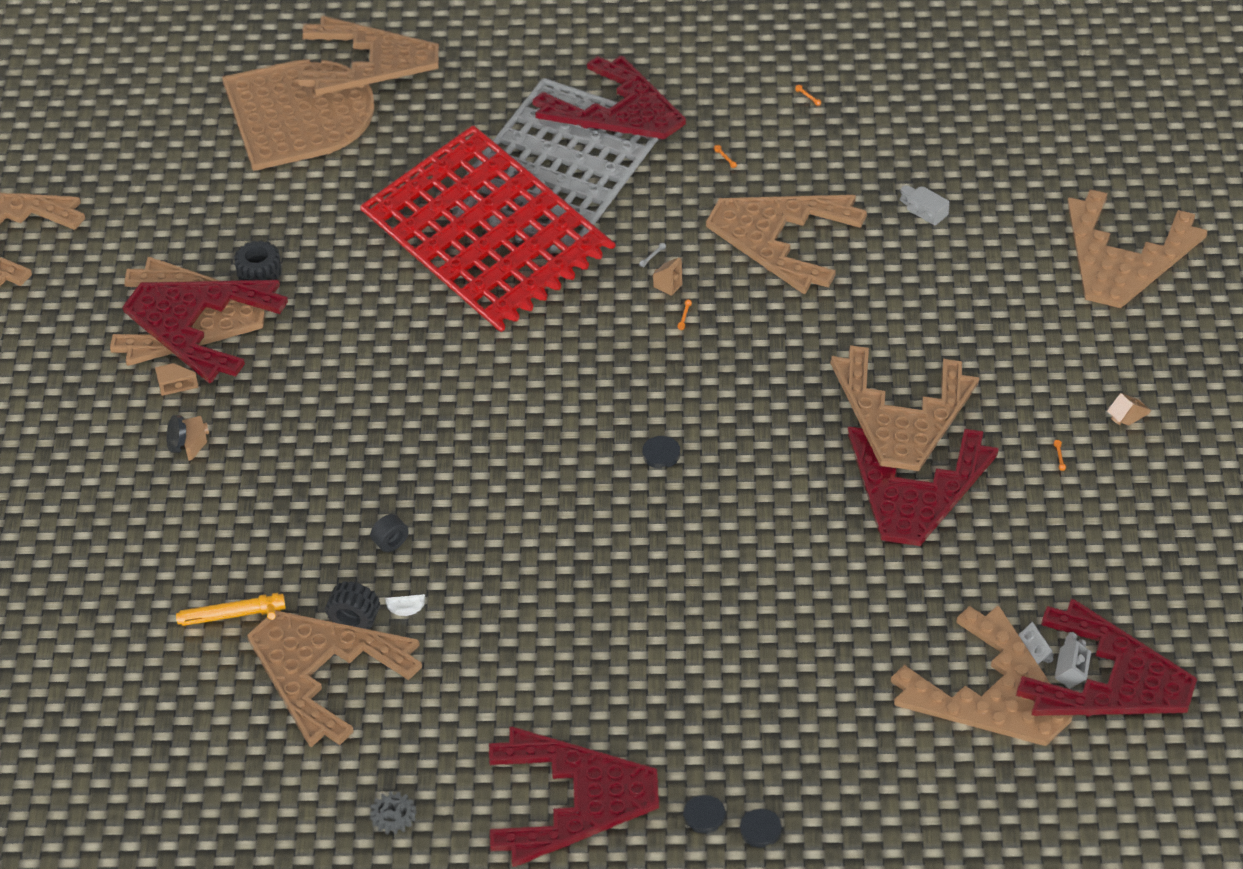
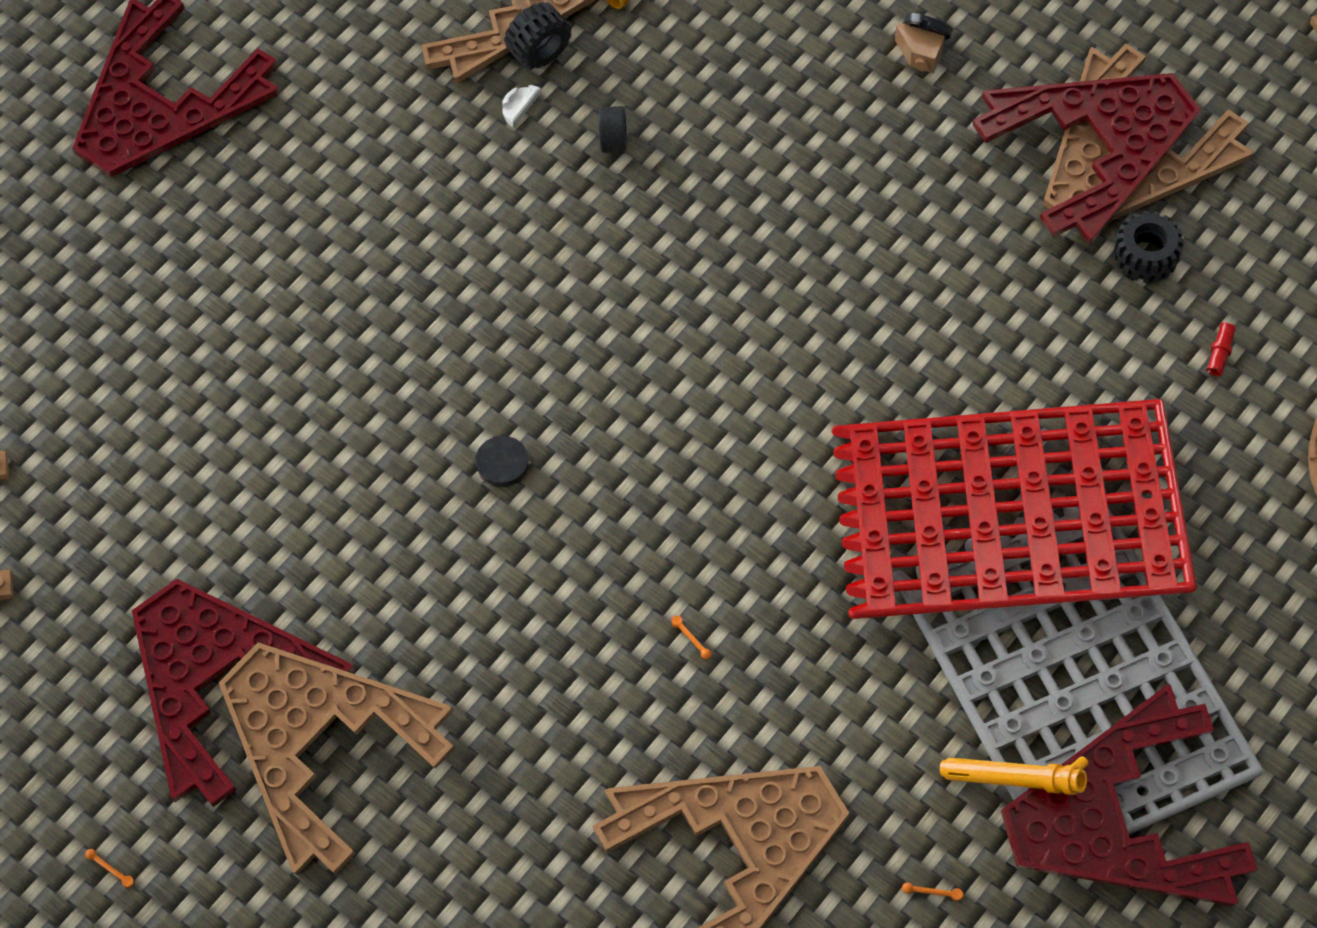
camera: 130 degrees right, 15 degrees up
medium nougat slope [155,363,198,396] -> none
light grey hinge [639,243,666,267] -> none
medium nougat slope [653,257,682,296] -> none
black tile [683,795,726,834] -> none
none -> light orange cylinder [940,757,1088,795]
none -> red pin [1206,322,1237,376]

